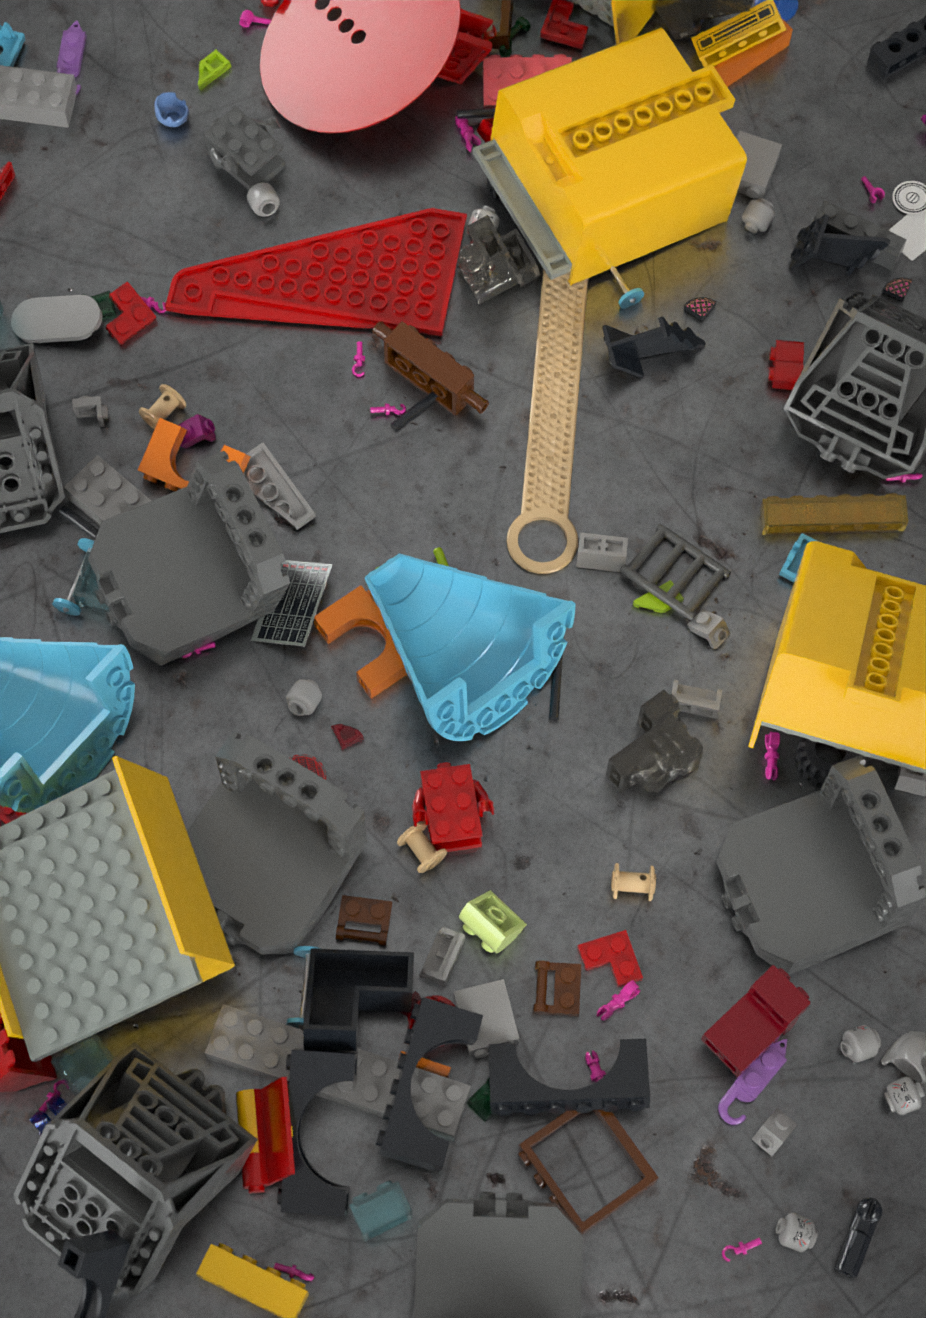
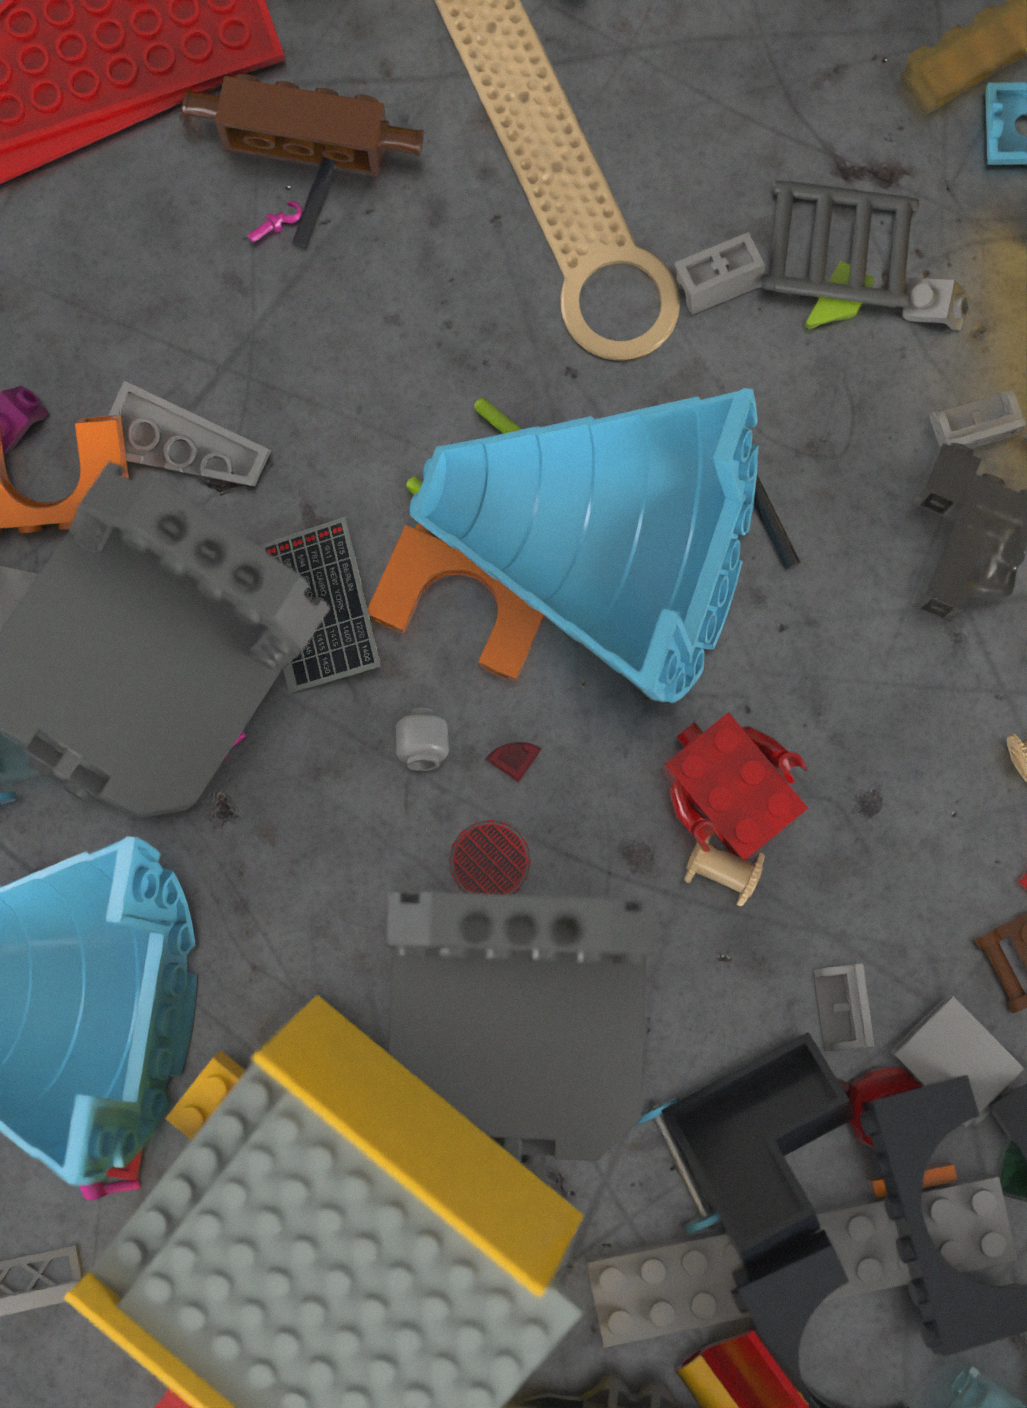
camera: 30 degrees left, 15 degrees up
reddish brown plate [335,895,393,946] -> none
dark pink hand [352,341,365,377] -> none
yellowish green brick [459,890,527,953] -> none

